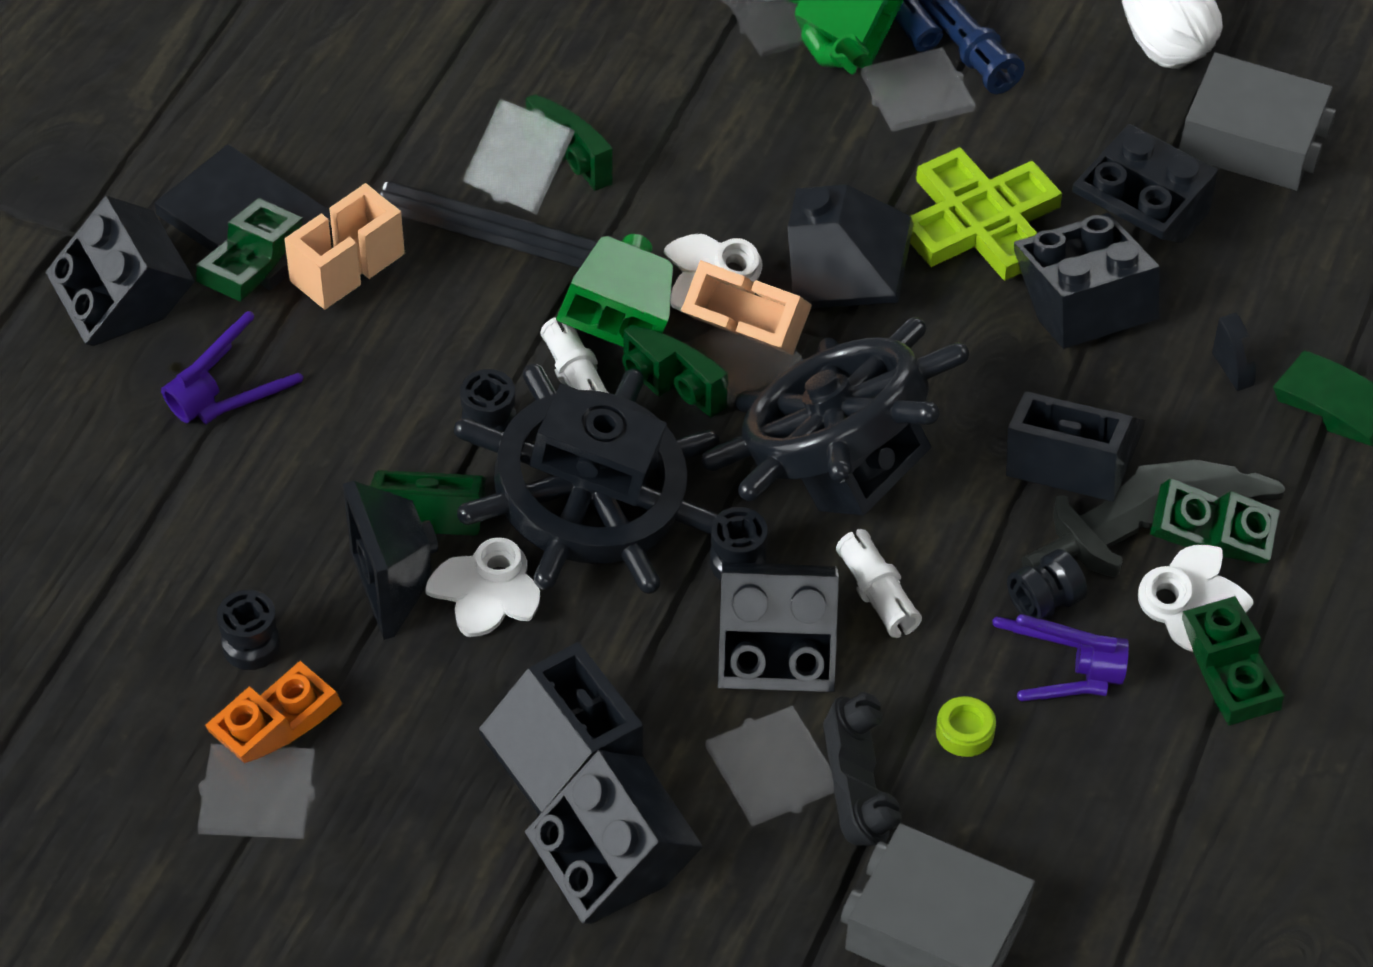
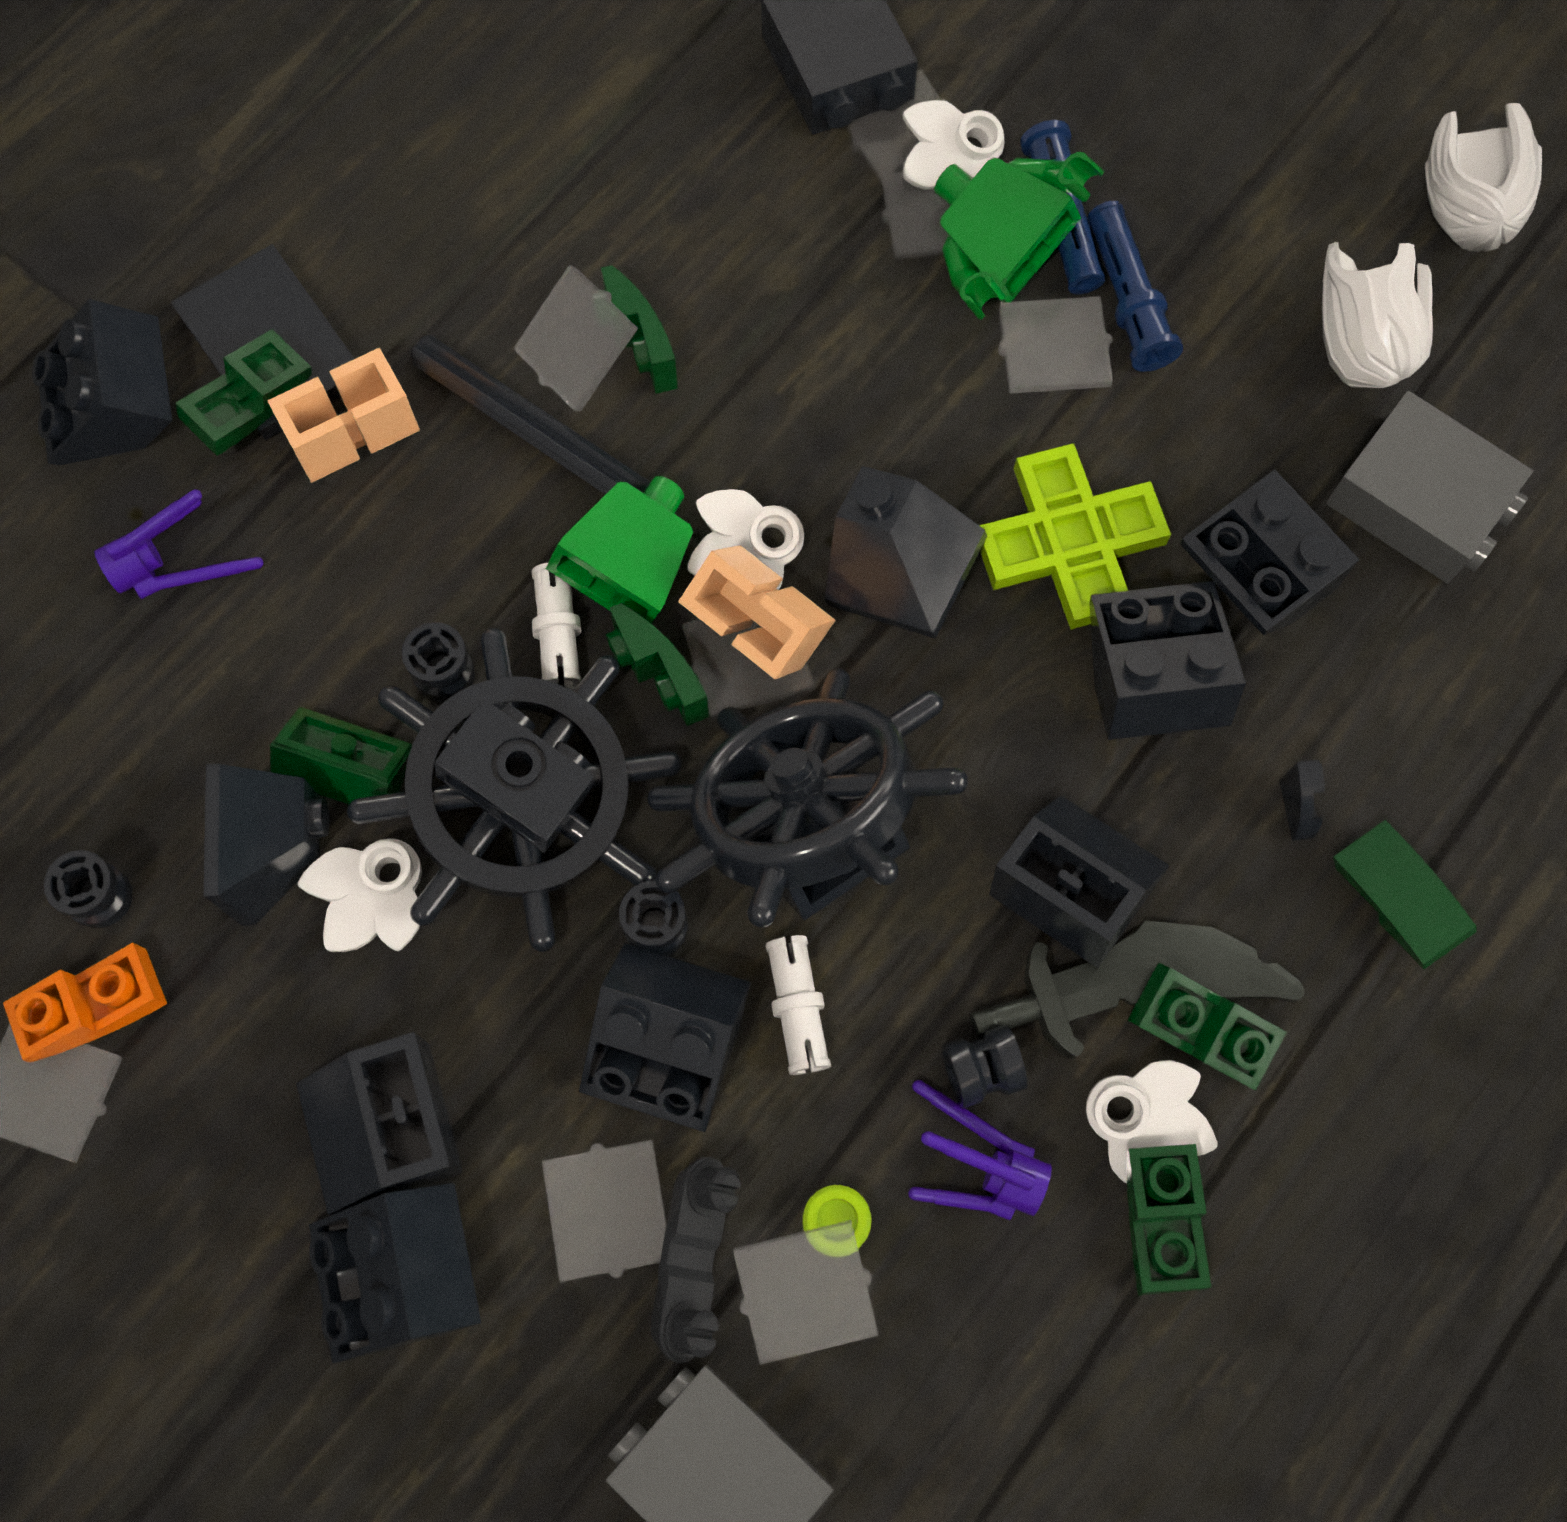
camera: 15 degrees right, 20 degrees up
none -> clear piece [733,1220,878,1365]

